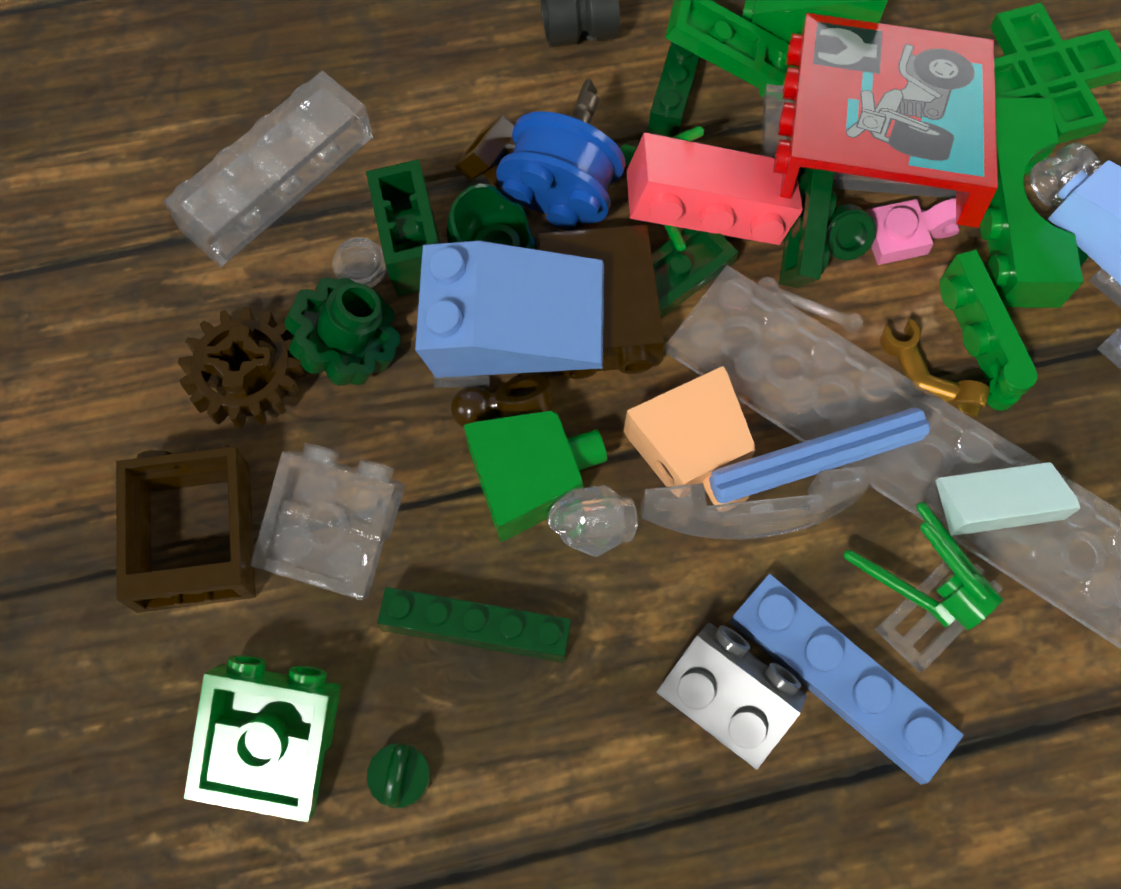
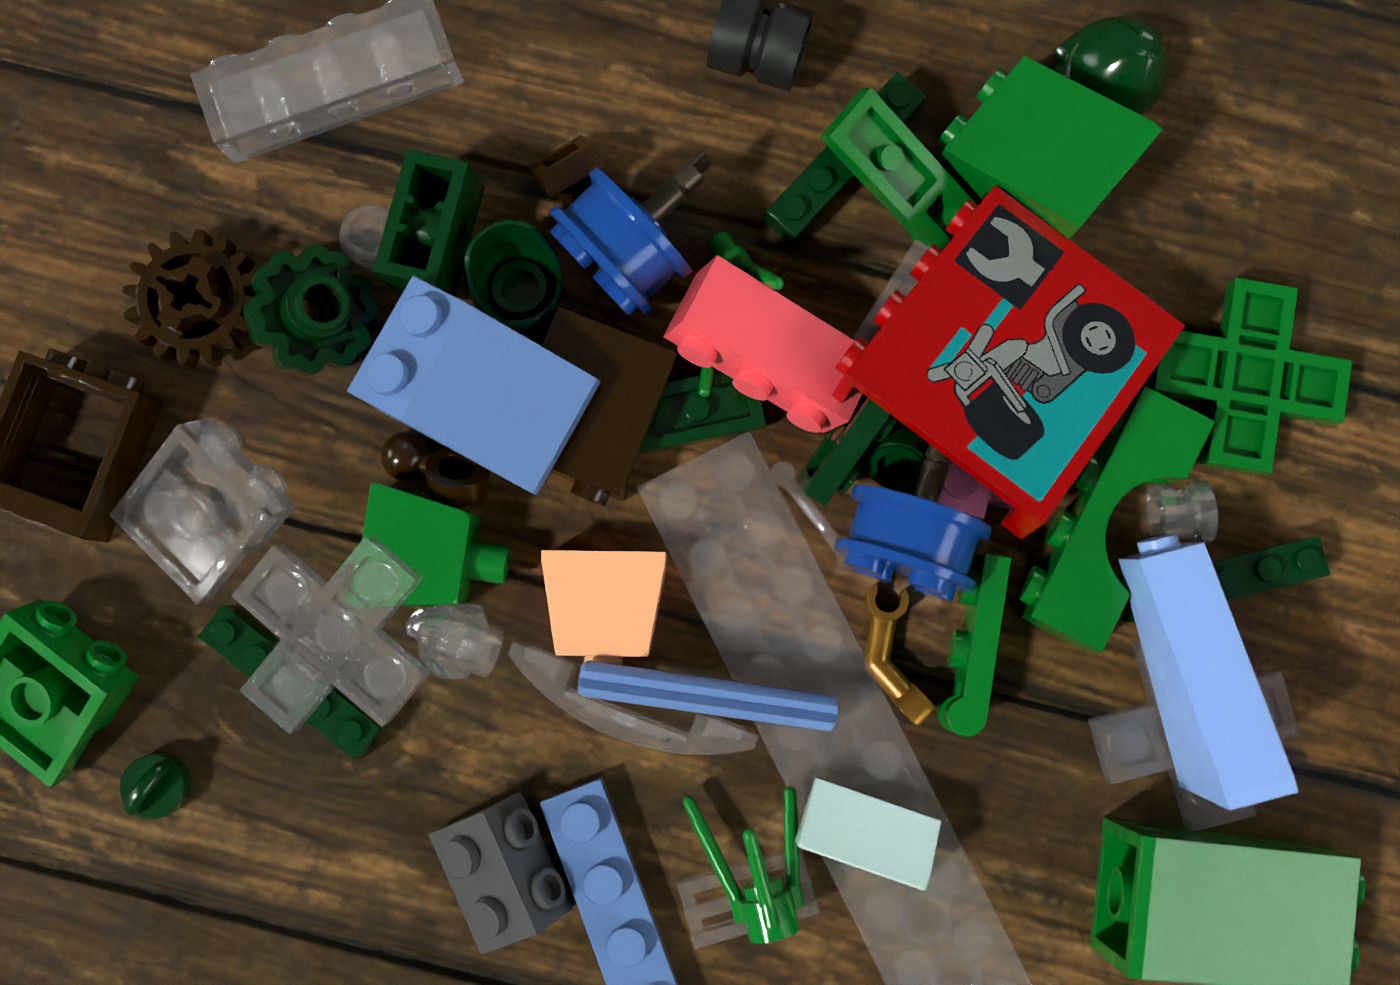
camera: 30 degrees right, 15 degrees up
none -> clear plate [231,536,431,734]
none -> blue wheel [834,444,992,602]

